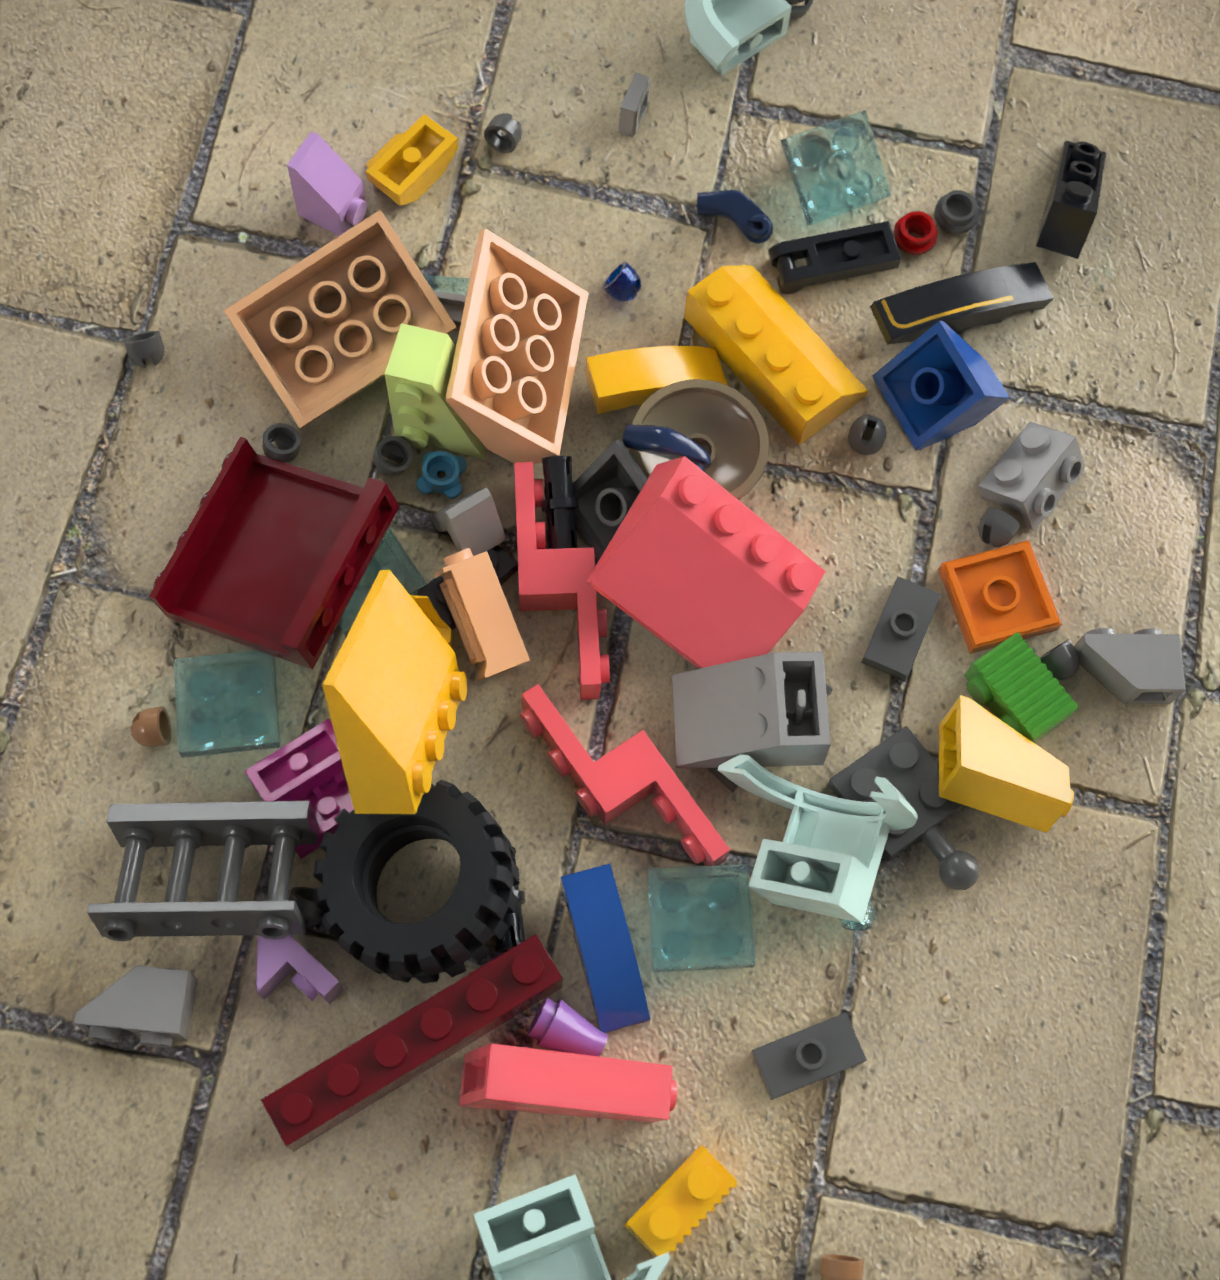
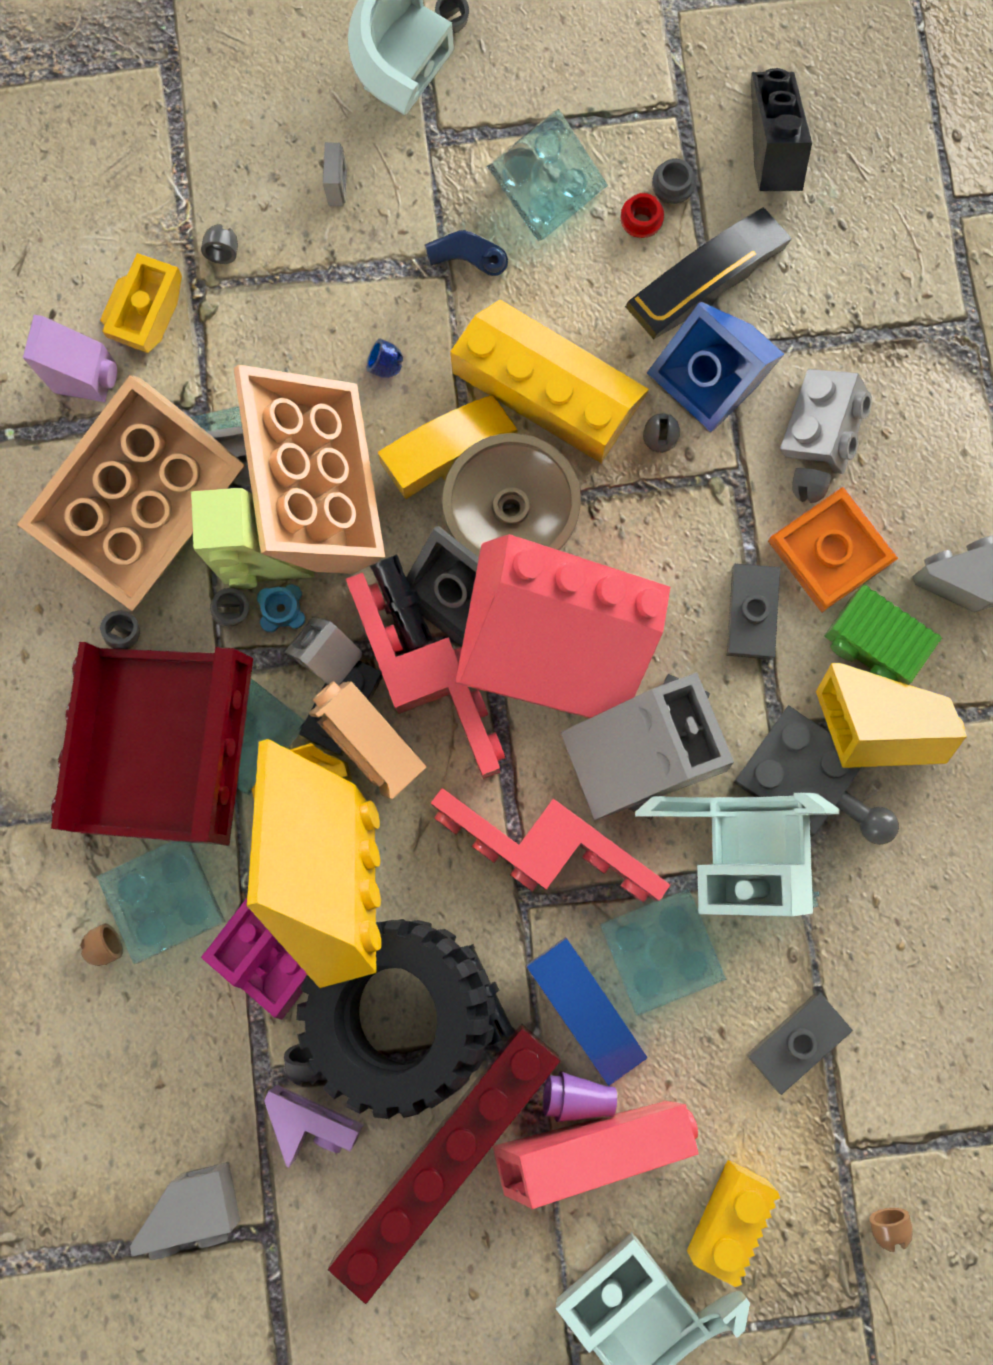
camera: 10 degrees left, 10 degrees up
dark grey fence [87,801,320,941] -> none
dark blue arm [623,424,711,472] -> none
black plate [768,221,901,294] -> none
dark grey hinge [1040,639,1080,680] -> none

